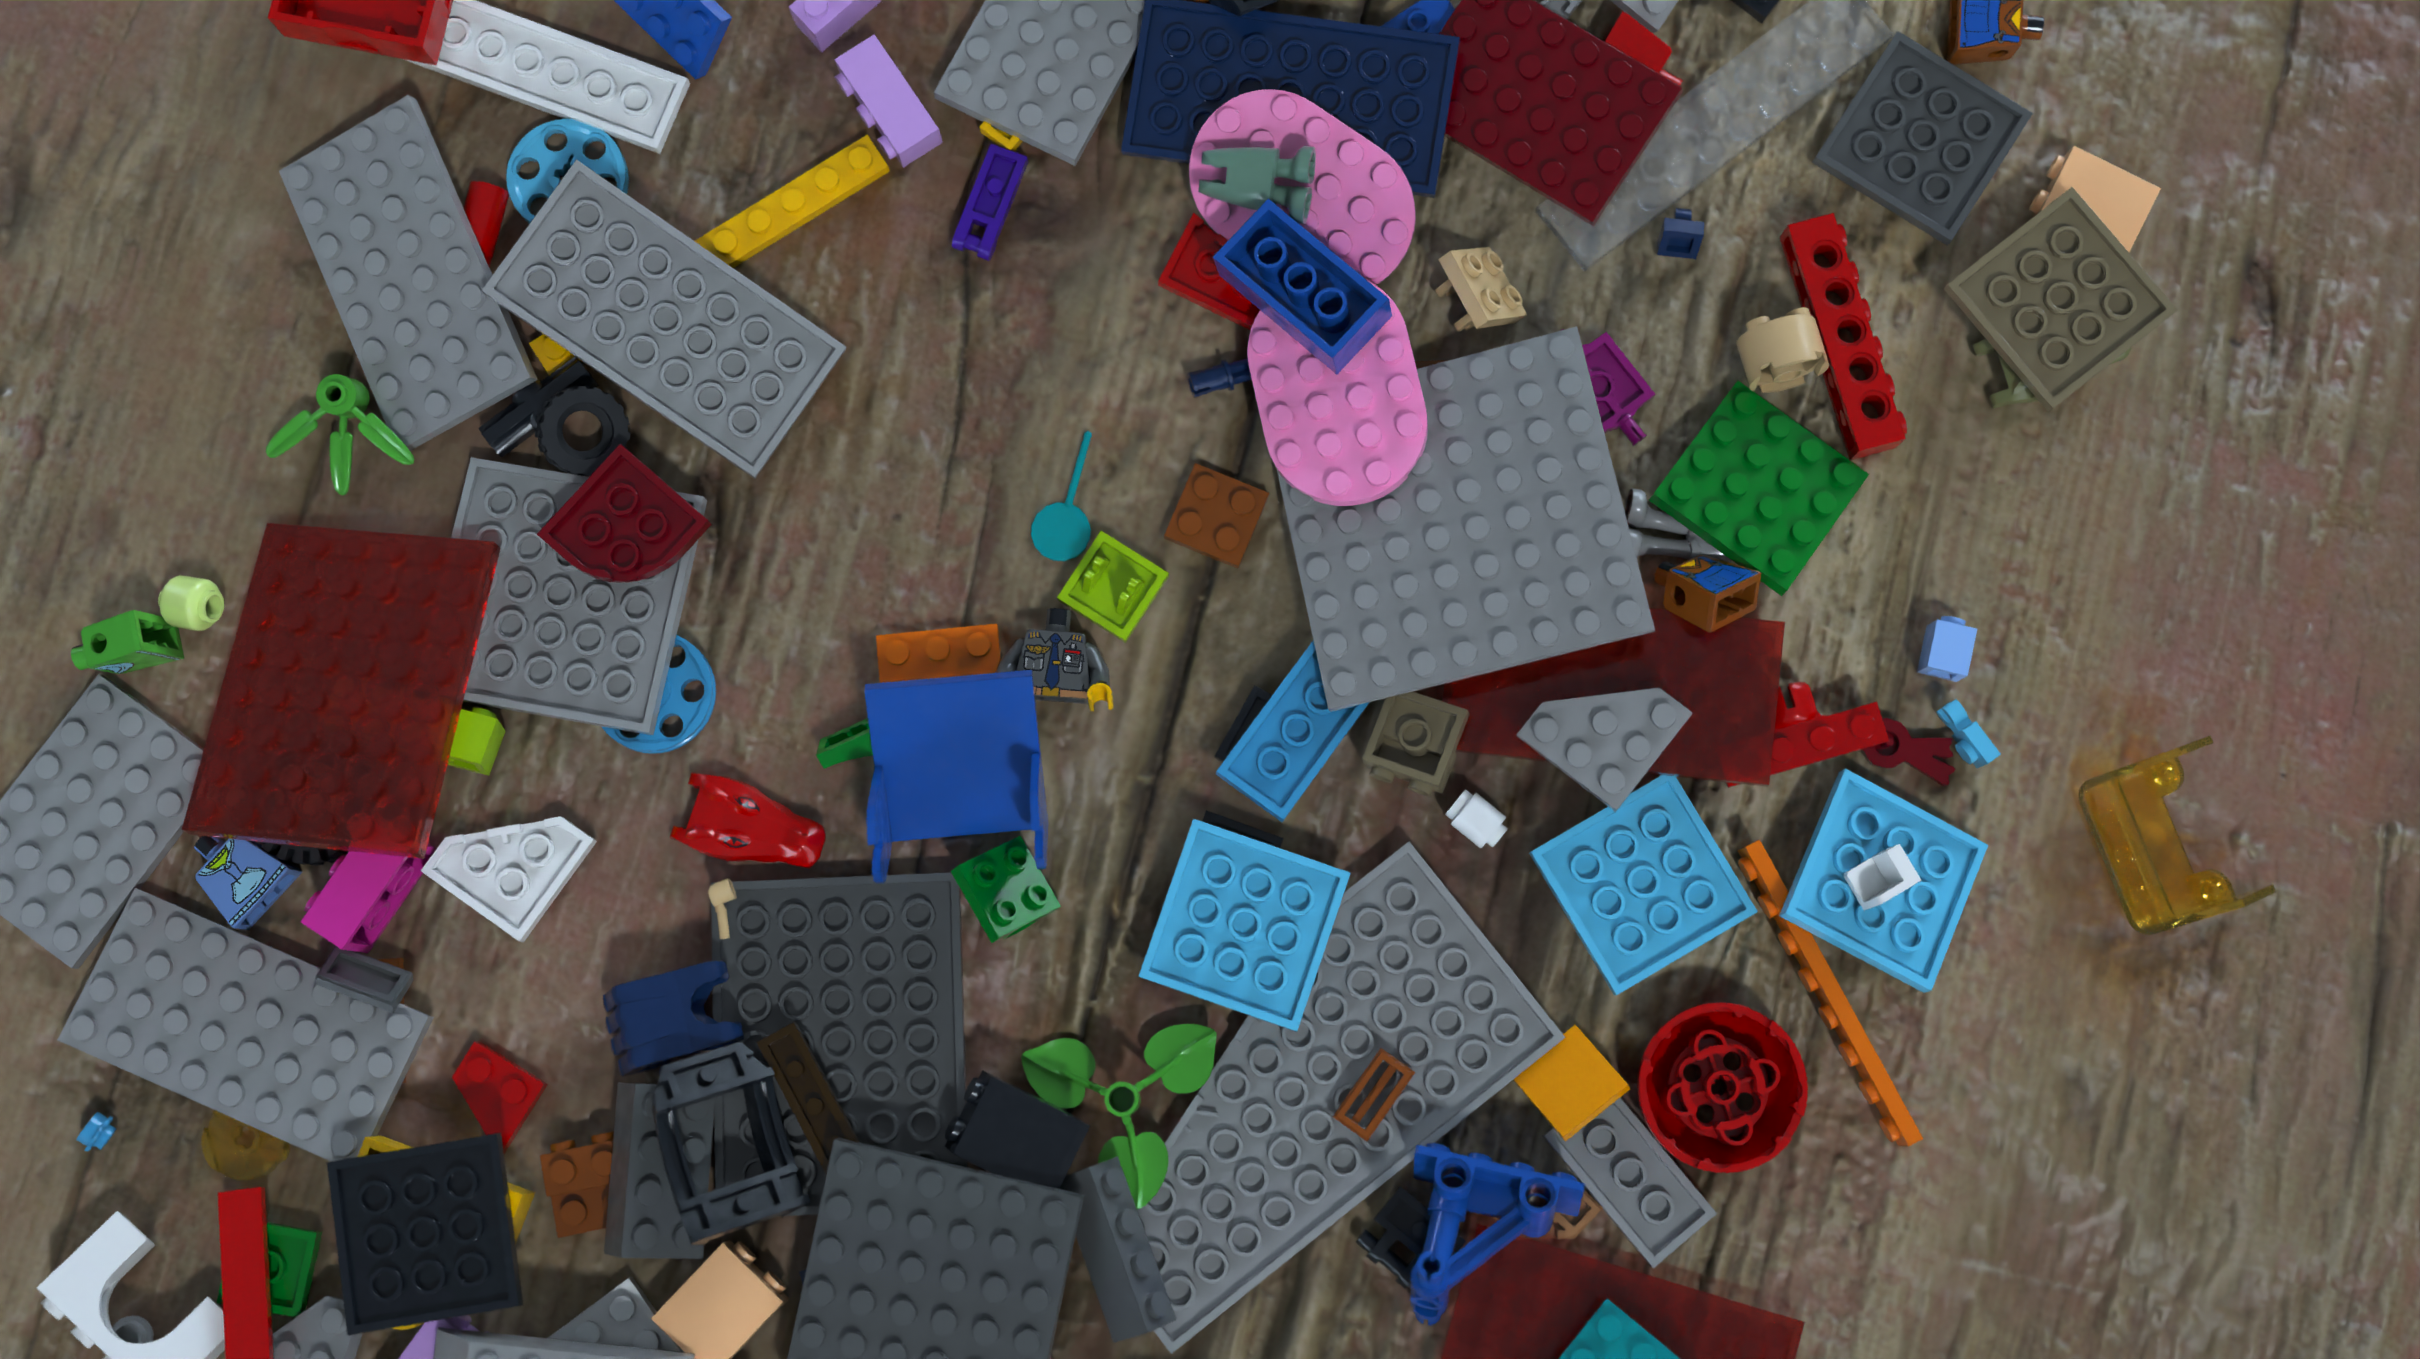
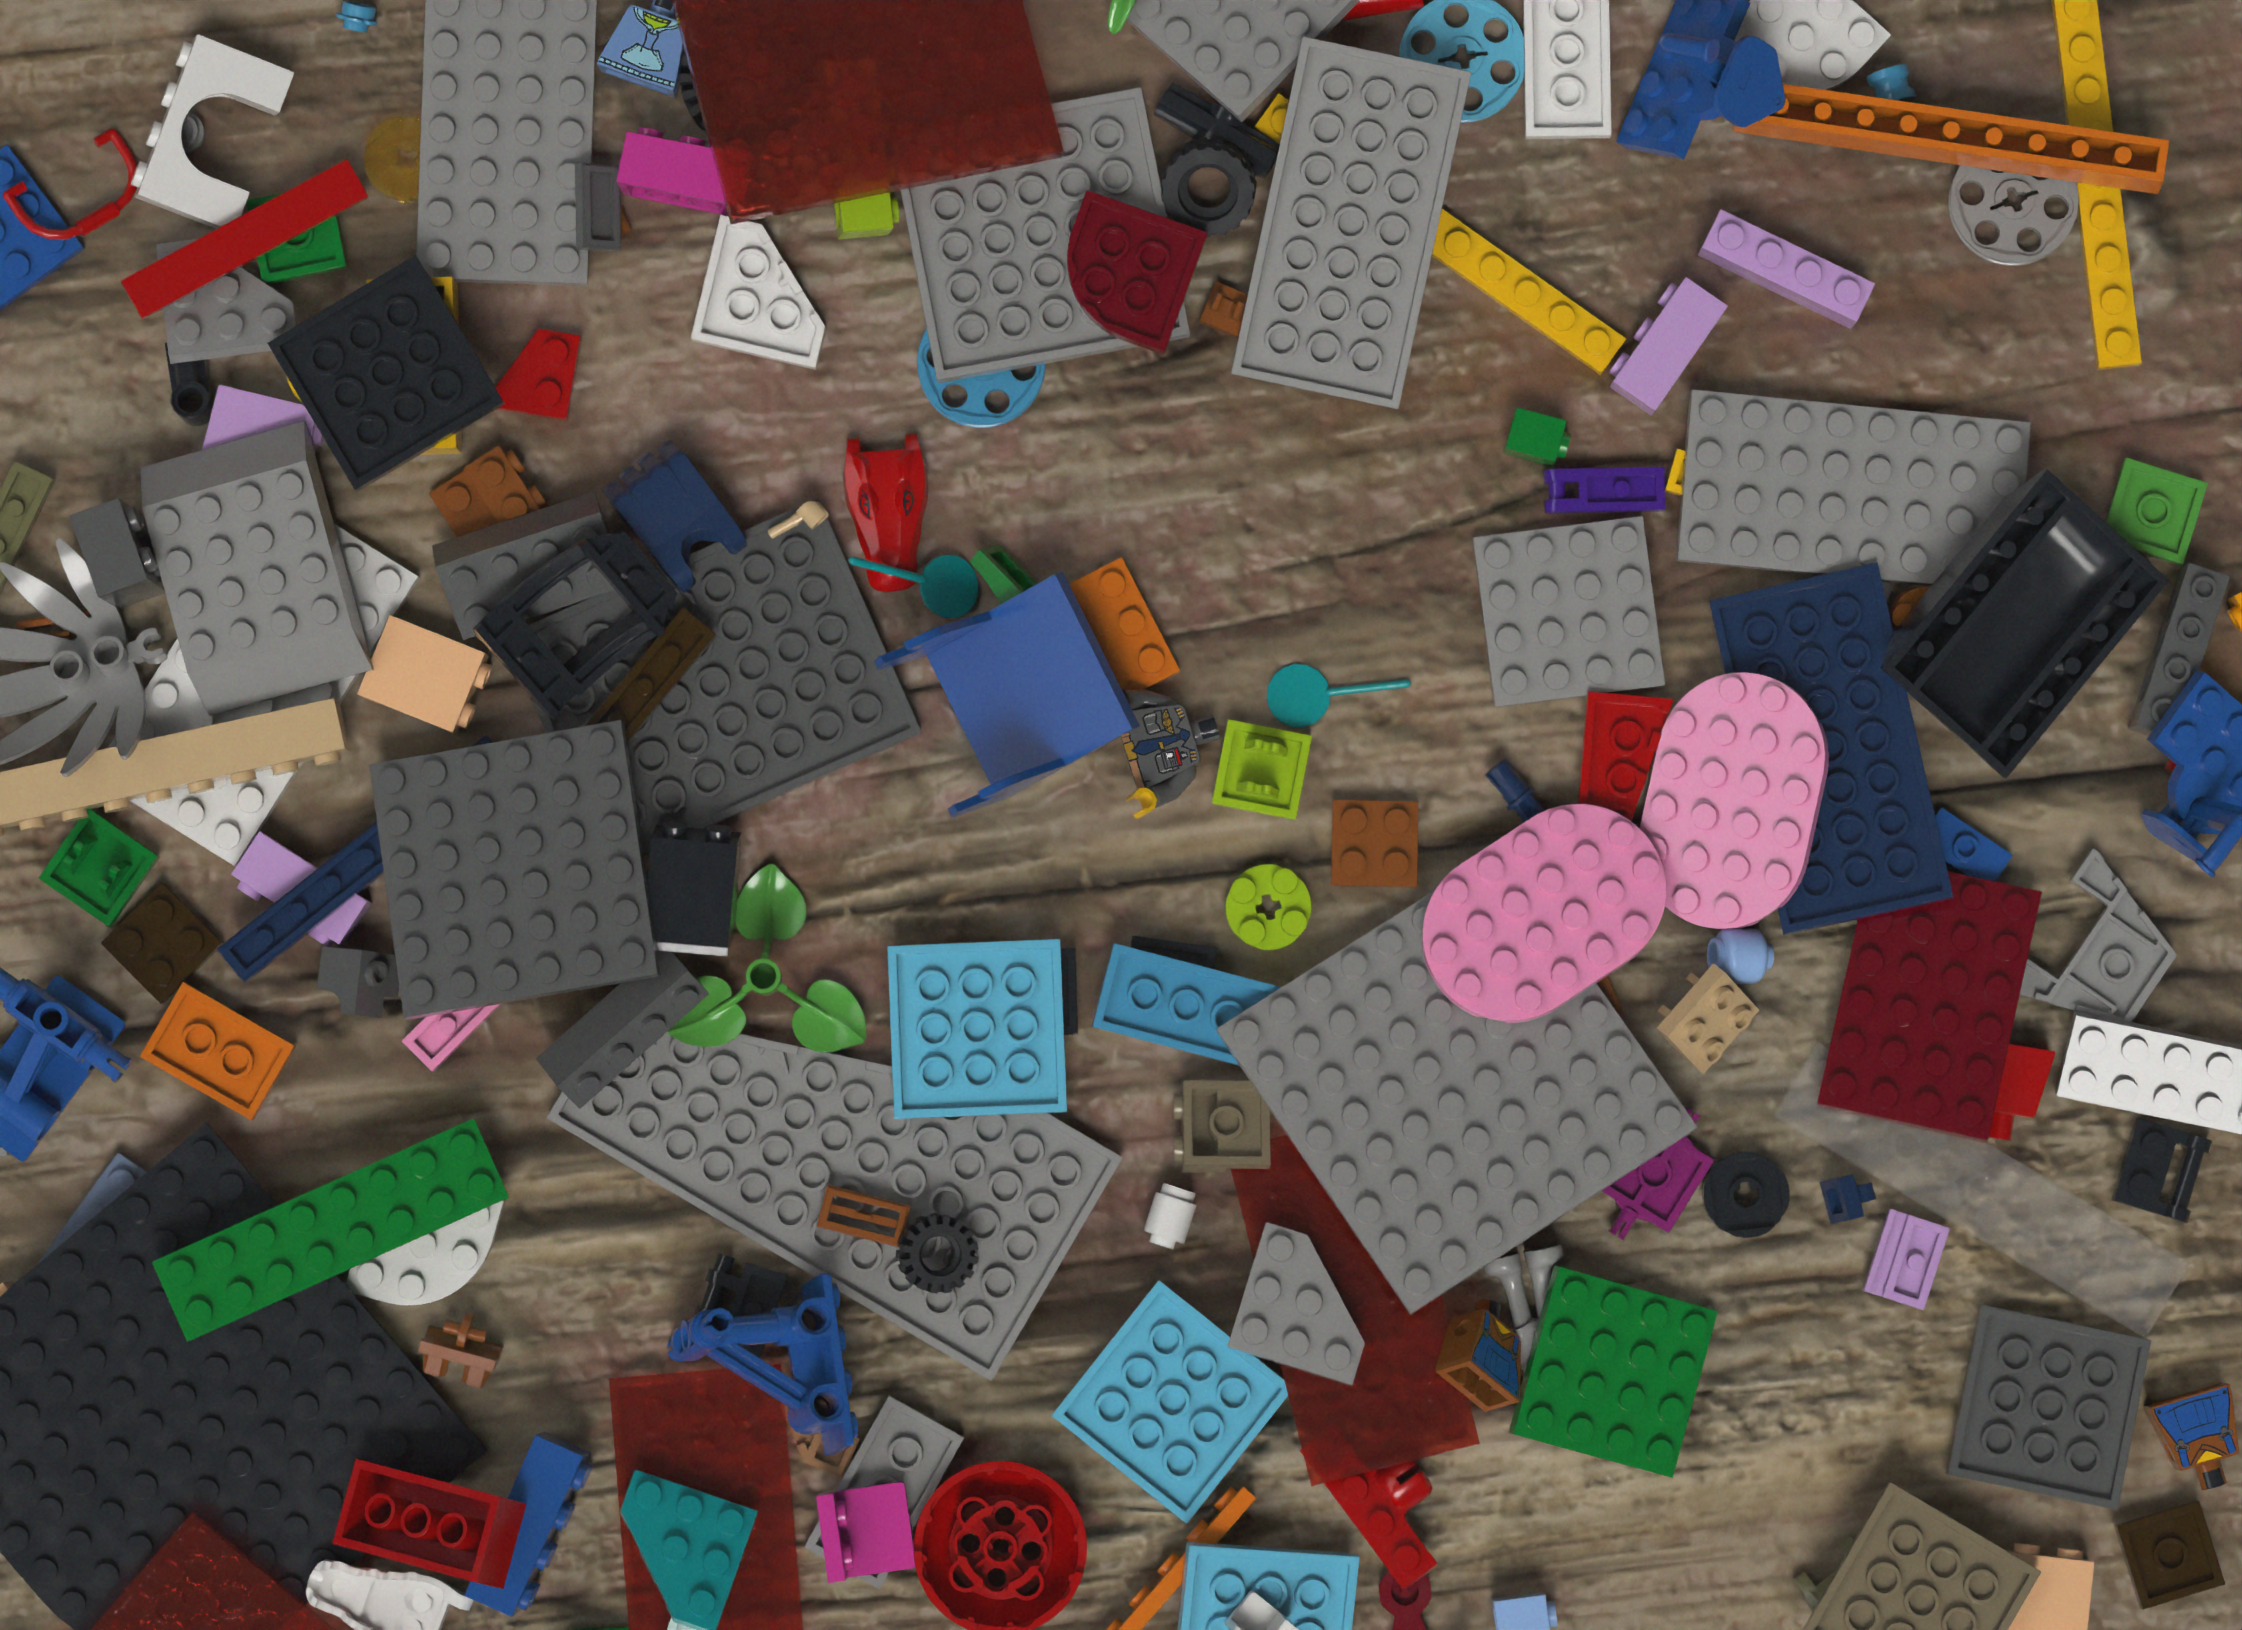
camera: 70 degrees right, 5 degrees up
green plate [951,836,1061,943] -> none
sand green piece [1198,146,1316,224] -> none
blue brick [1213,199,1392,375] -> none
light orange tile [1513,1025,1630,1142] -> none
tan brick [1736,307,1829,393] -> none
red brick [1779,213,1907,460] -> none
none -> dark pink bracket [816,1482,915,1583]
none -> teal piece [848,555,978,618]
none -> black tyre [896,1213,979,1294]
none -> dark orange tile [1199,282,1248,339]
none -> lime plate [1225,864,1311,951]
none -> light grey plate [1472,516,1665,708]
none -> green brick [1503,407,1571,467]
none -> black plate [1702,1151,1790,1238]
none -> light blue head [1707,928,1774,984]
none -> lavender plate [1862,1209,1950,1310]
none -> dark brown plate [2114,1500,2225,1610]

